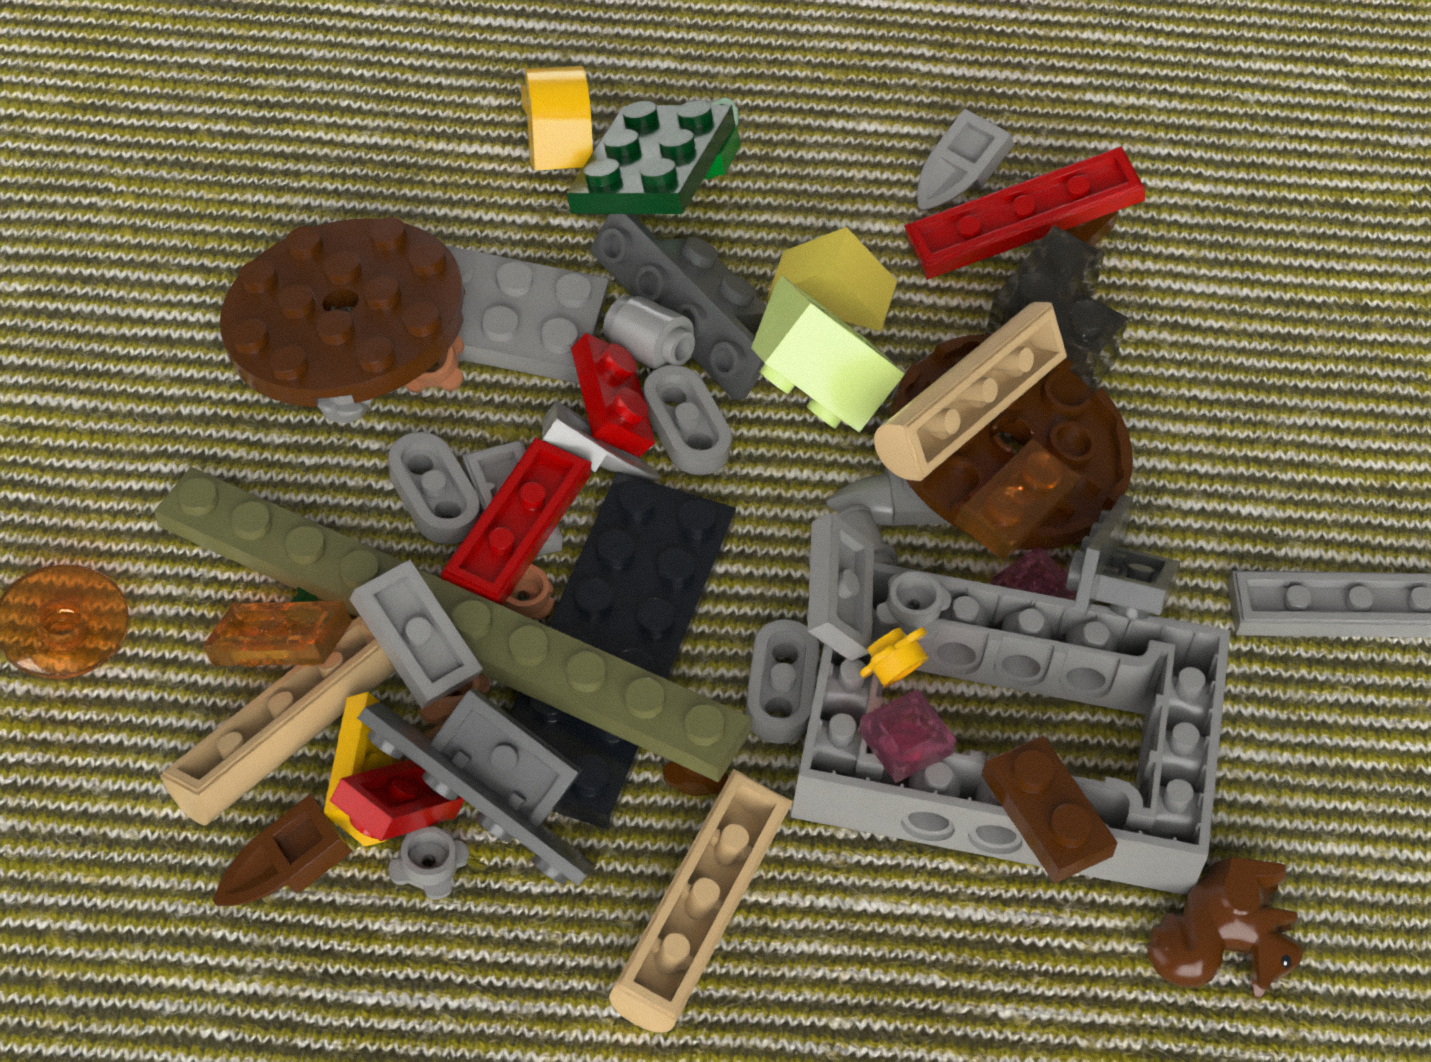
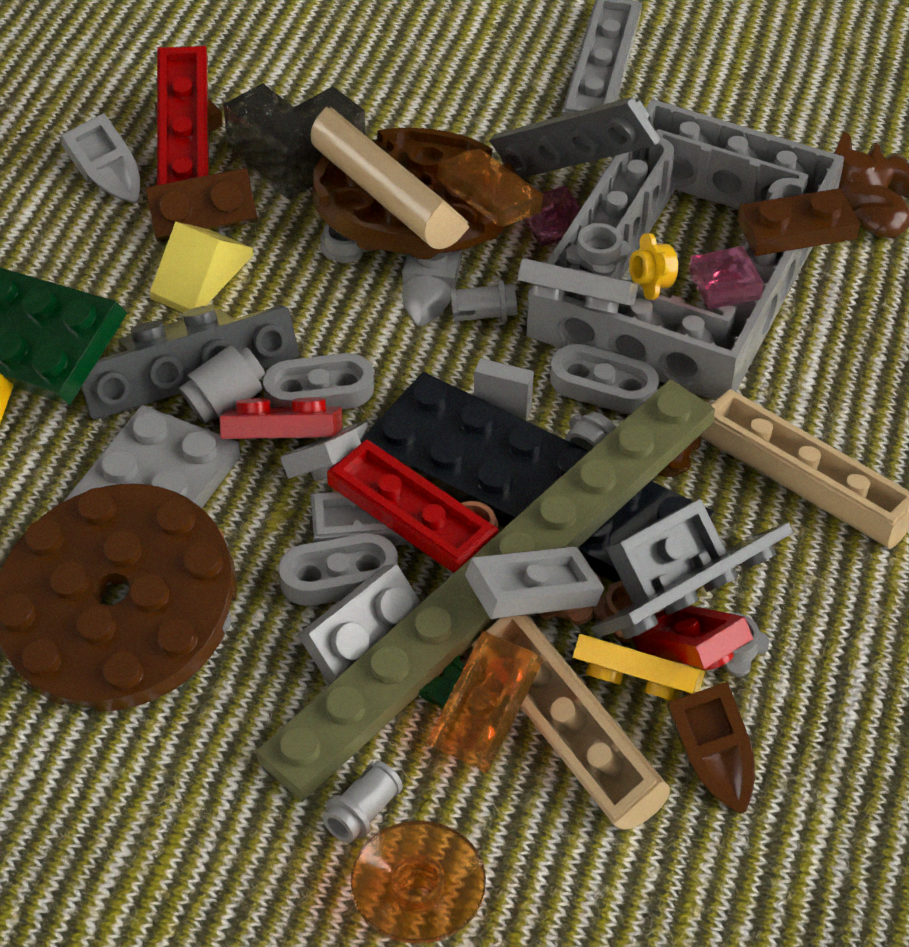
camera: 70 degrees left, 5 degrees down
yellowish green slope [751,275,905,433] -> none
none -> reddish brown plate [145,168,258,242]
none -> light grey plate [297,564,421,685]
none -> light grey pin [323,761,403,843]
none -> light grey tile [474,358,534,421]
none -> light grey plate [565,412,616,451]

